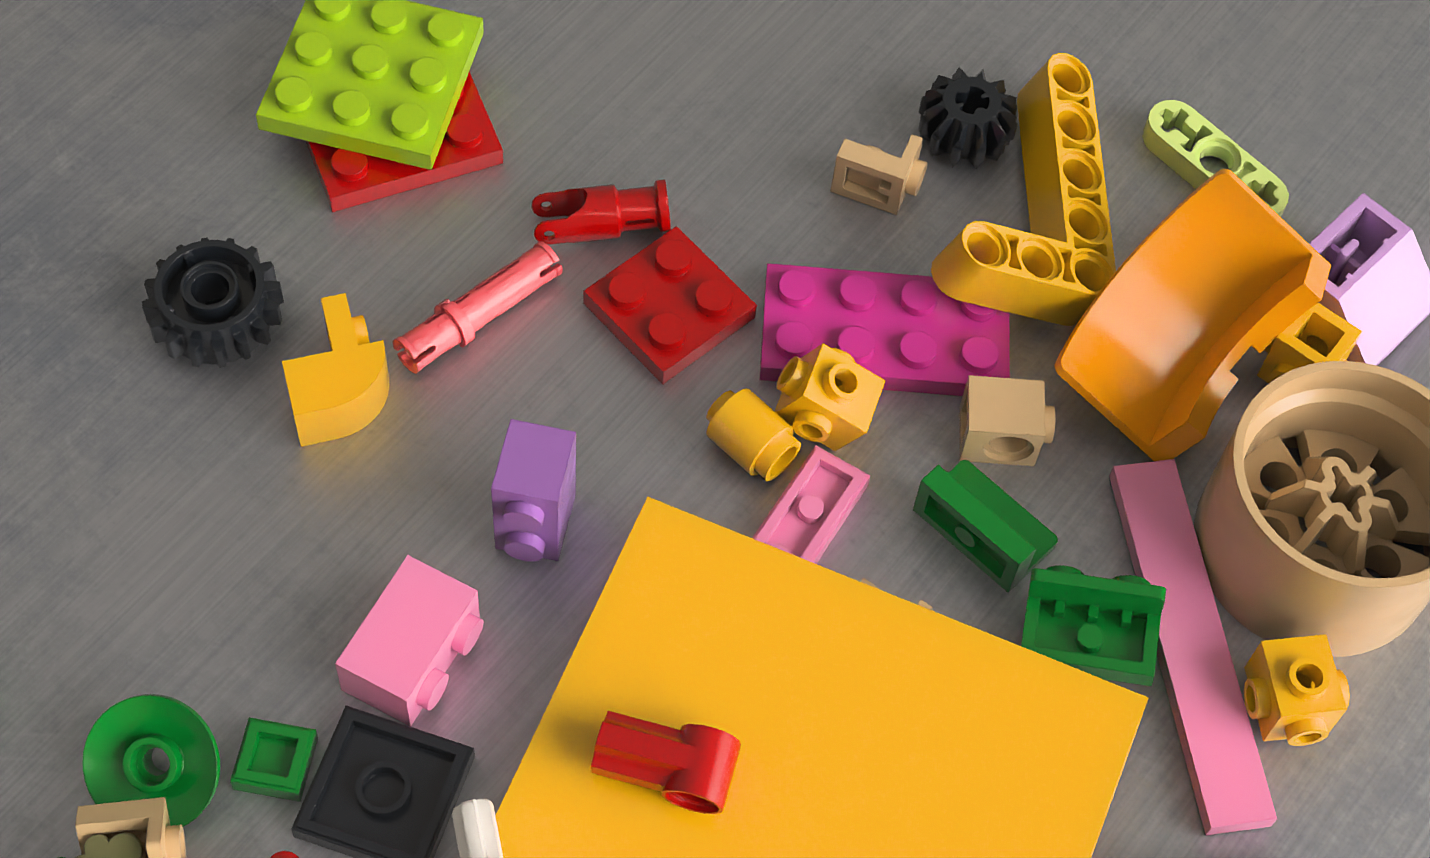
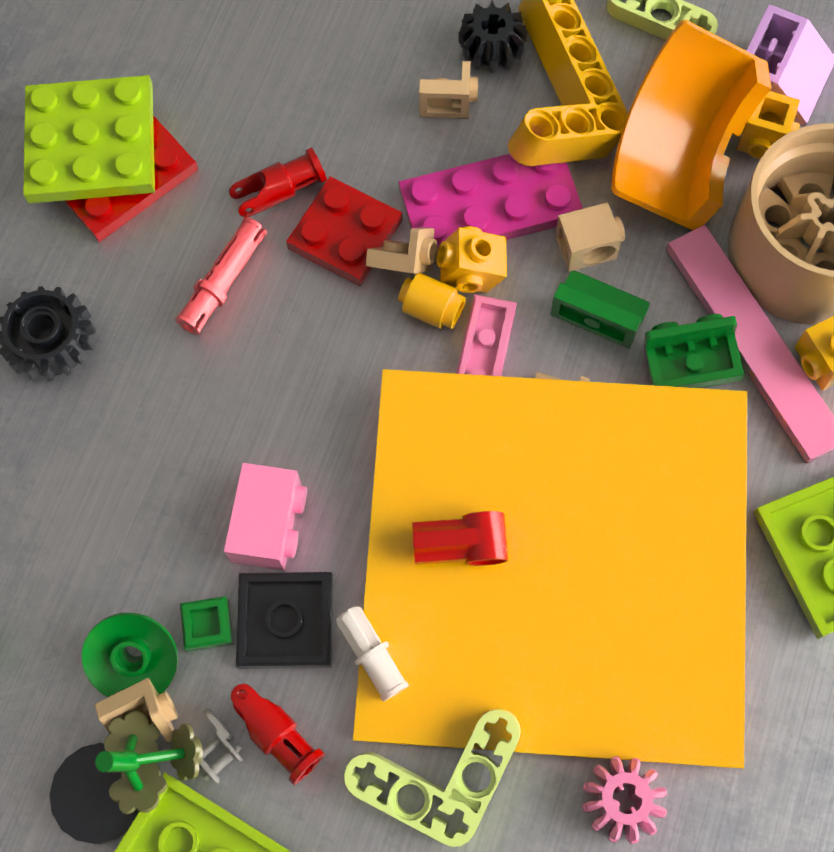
camera: 10 degrees left, 10 degrees up
yellow brick [282,293,389,447] -> none
medium lavender brick [491,419,576,562] -> none
none -> tan bracket [366,227,437,274]

